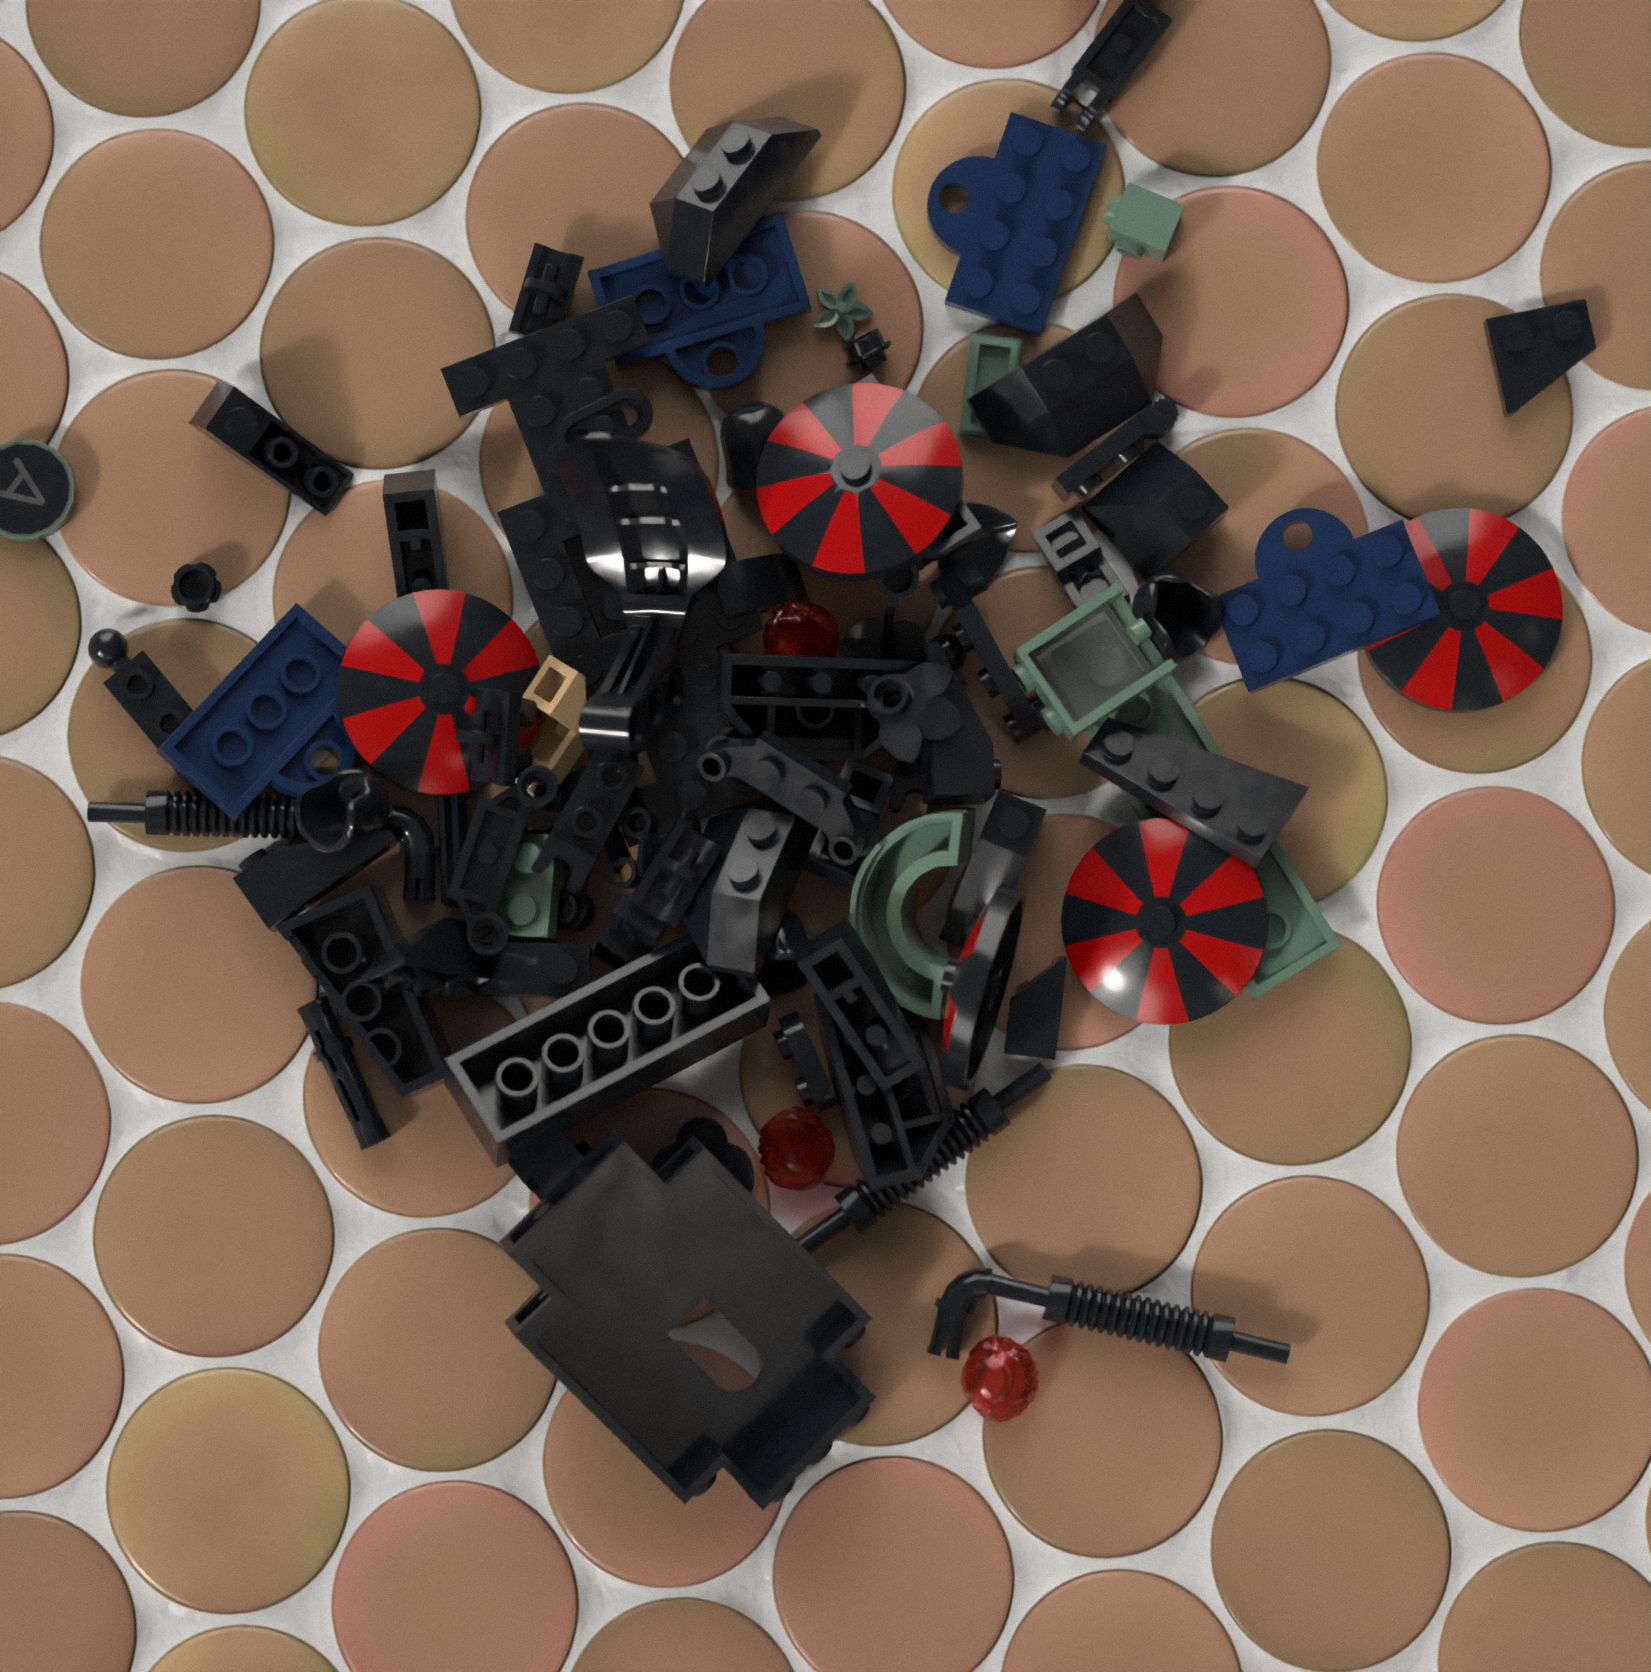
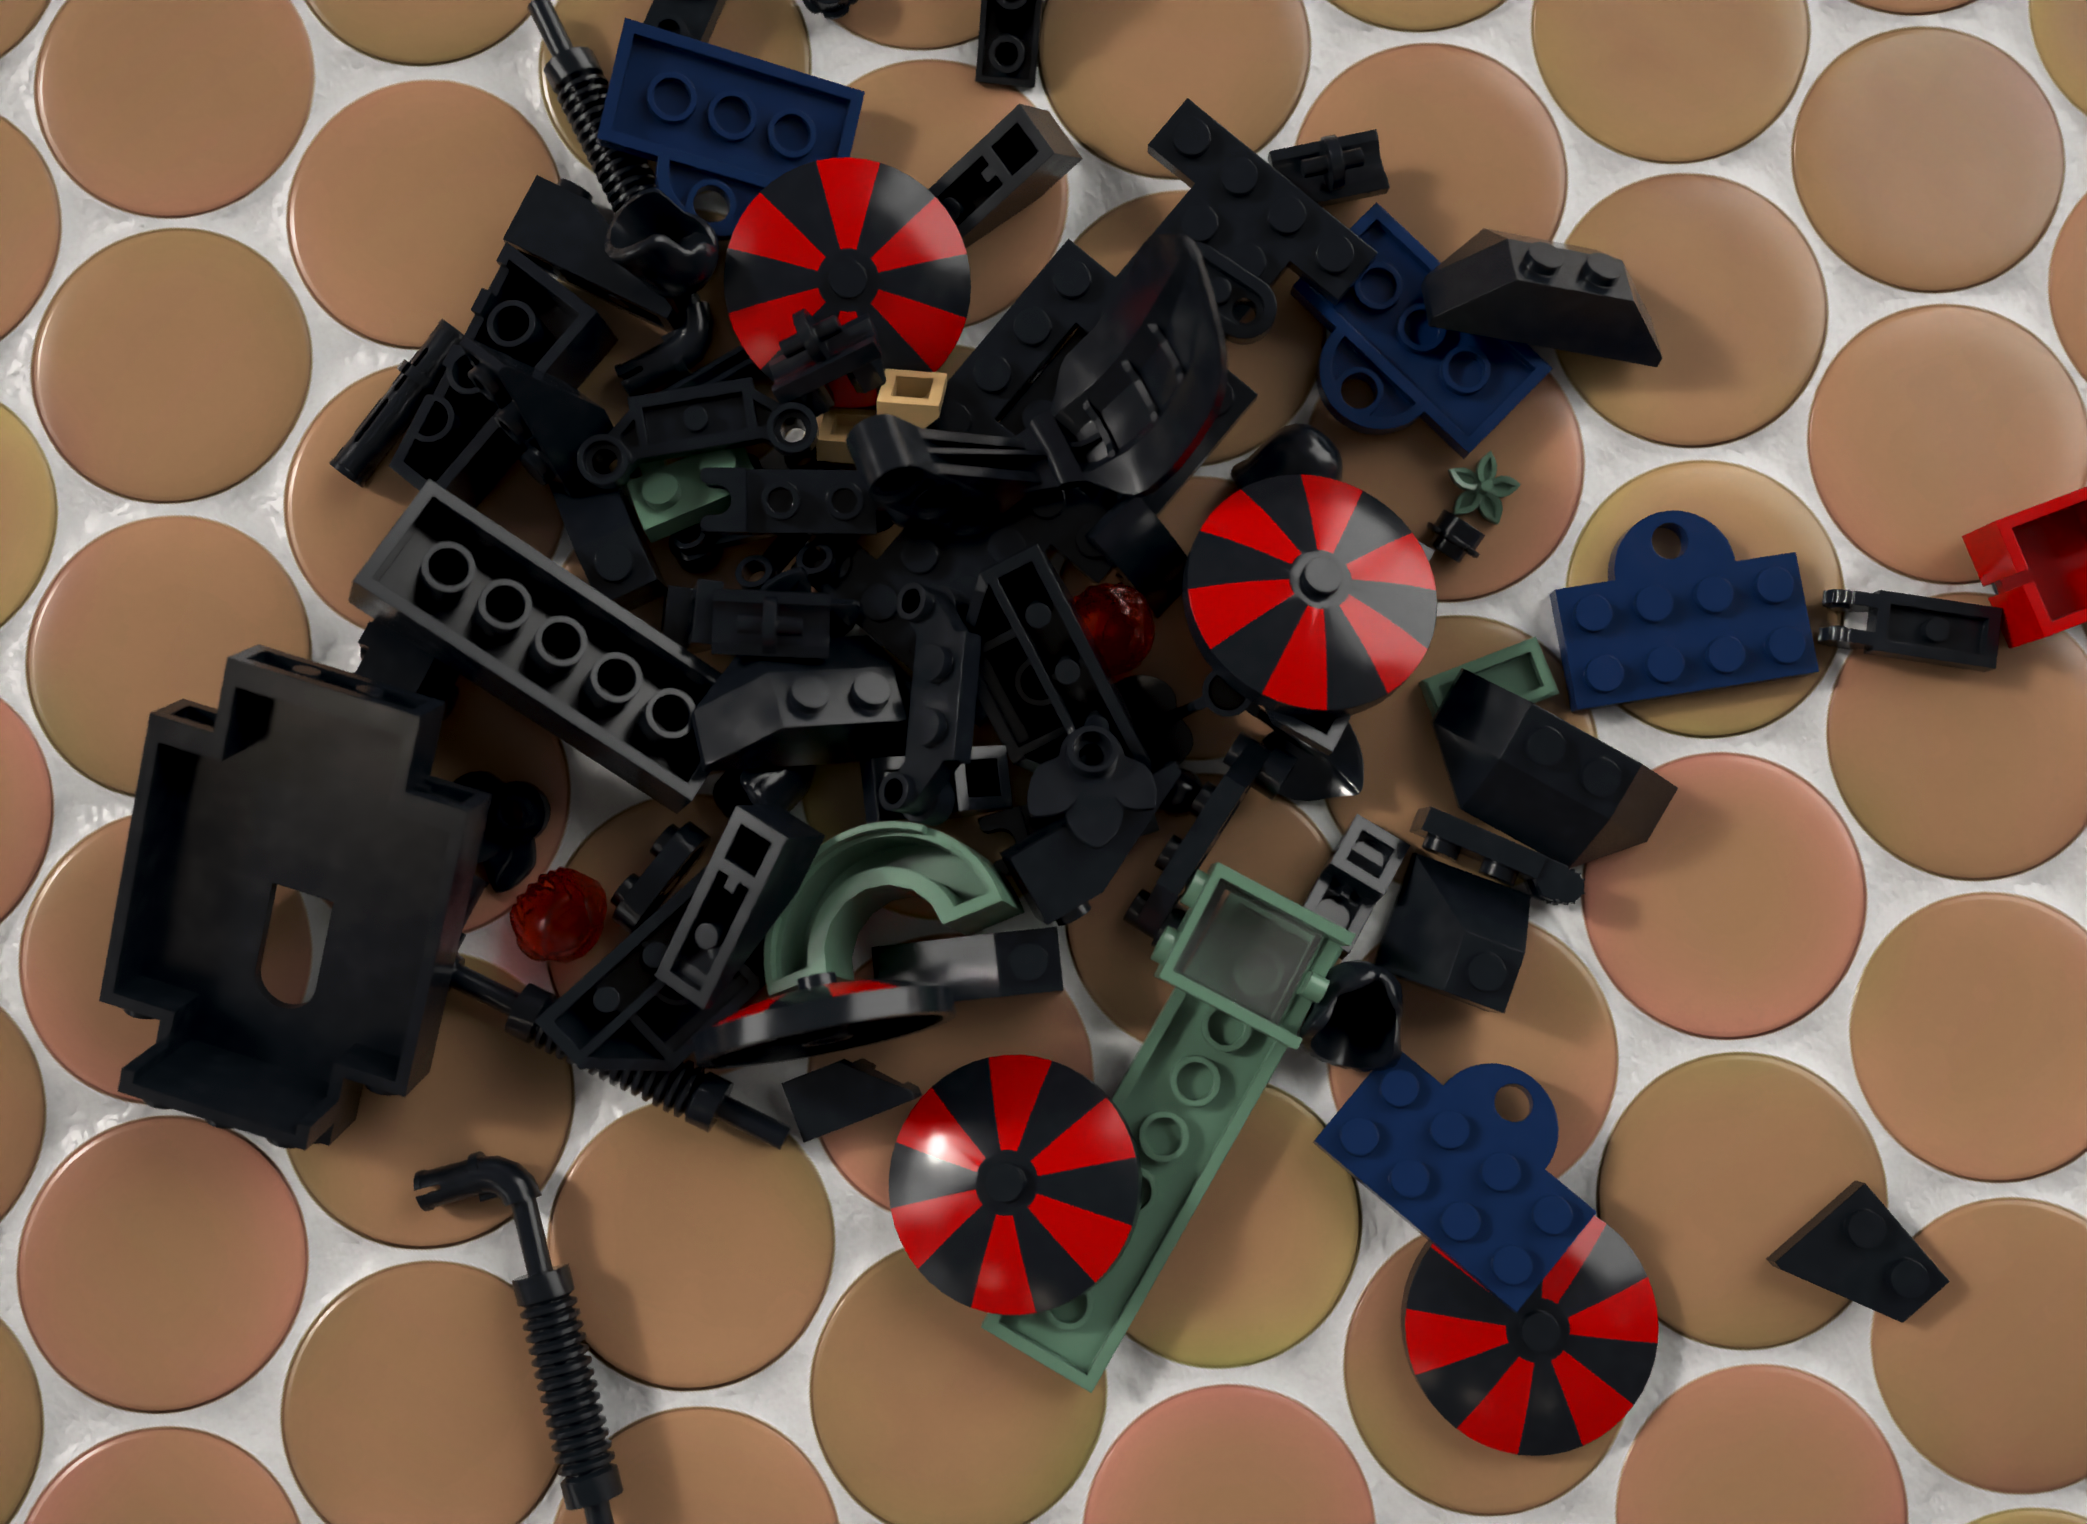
camera: 60 degrees right, 0 degrees up
clear red hair [960,1335,1039,1423] -> none
black wing [1079,717,1310,869] -> none
sand green brick [1102,182,1185,263] -> none

